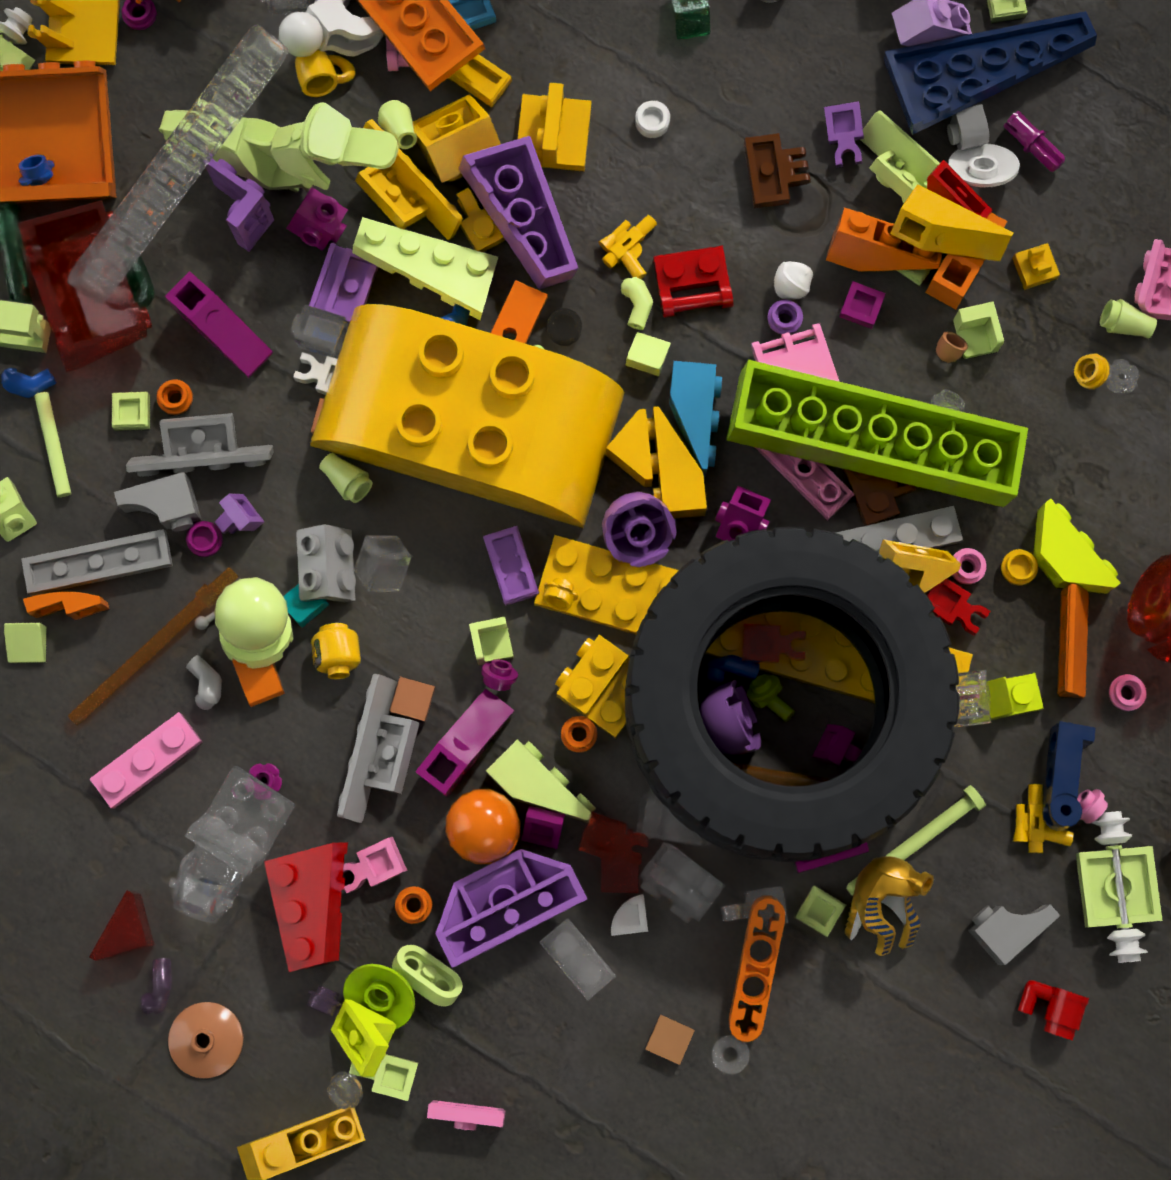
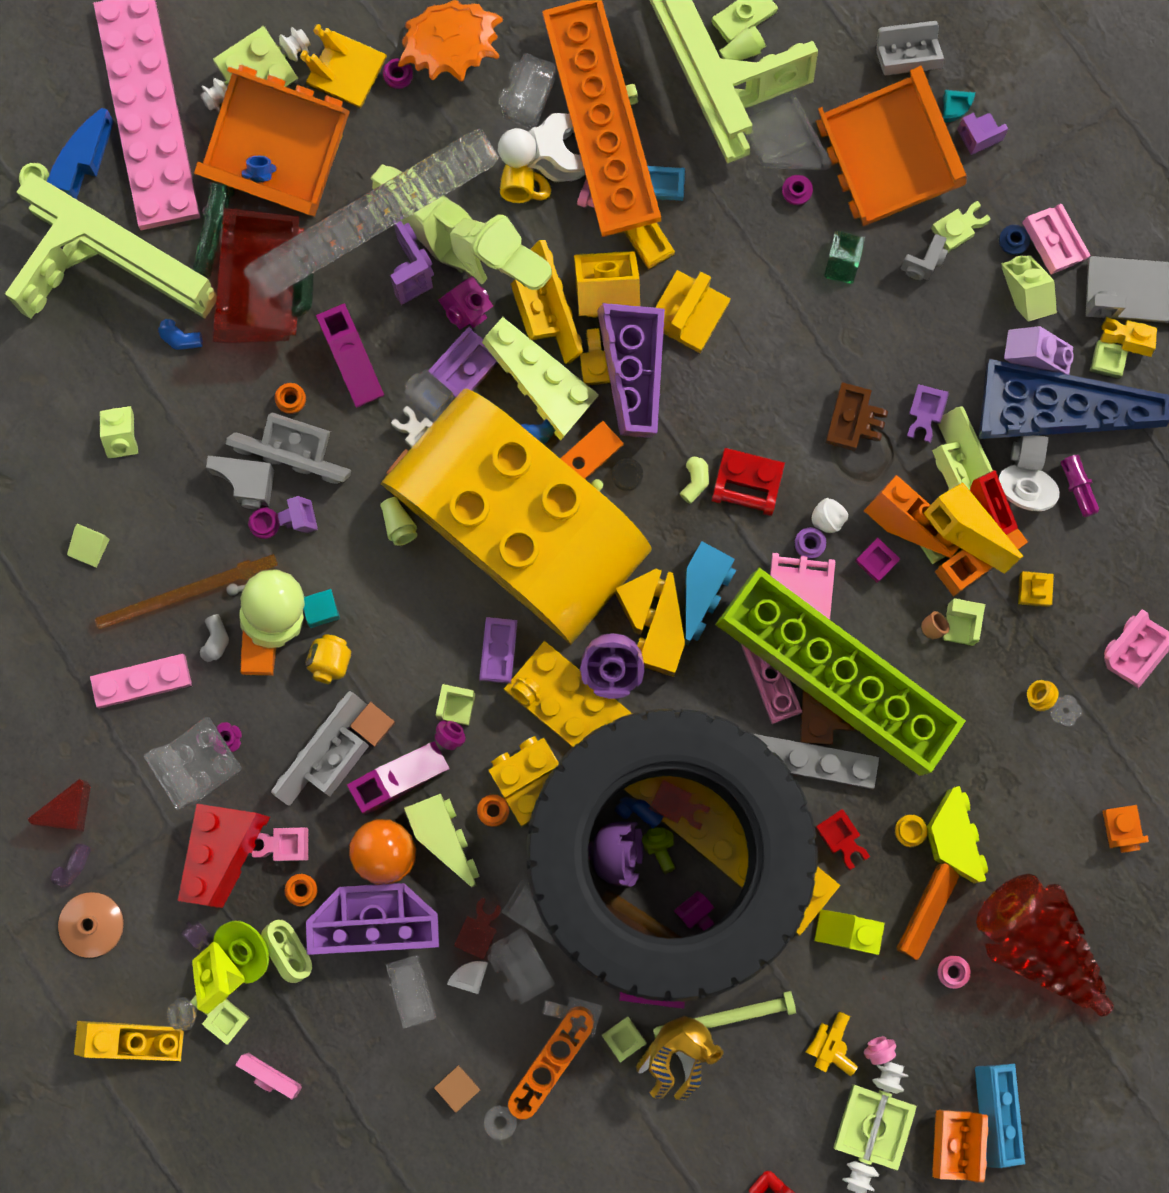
camera: 20 degrees right, 0 degrees up
light grey plate [21,529,173,596] -> none
orange slope [23,592,110,620] -> none
yellowish green bar [34,392,71,497] -> none
yellowish green tile [112,392,150,430] -> none
clear helmet [169,839,249,923] -> none
light grey bracket [296,524,356,602] -> none
clear panel [354,535,412,592] -> none
yellowish green cone [378,100,417,149] -> none
magenta plate [522,806,565,849] -> none
clear red plate [579,812,649,865] -> none
yellow piece [598,215,657,279] -> none
yellowish green slope [626,332,671,376] -> none
white tile [635,101,670,138] -> none
magenta brick [715,486,771,541] -> none
yellow slope [879,539,961,593] -> none
clear plate [930,389,965,412] -> none
bright pink plate [952,548,986,585] -> none
clear brick [954,670,991,727] -> none
light grey arch [968,904,1060,965] -> none
dark blue leg [1042,721,1096,831] -> none
yellowish green cone [1100,299,1157,339] -> none

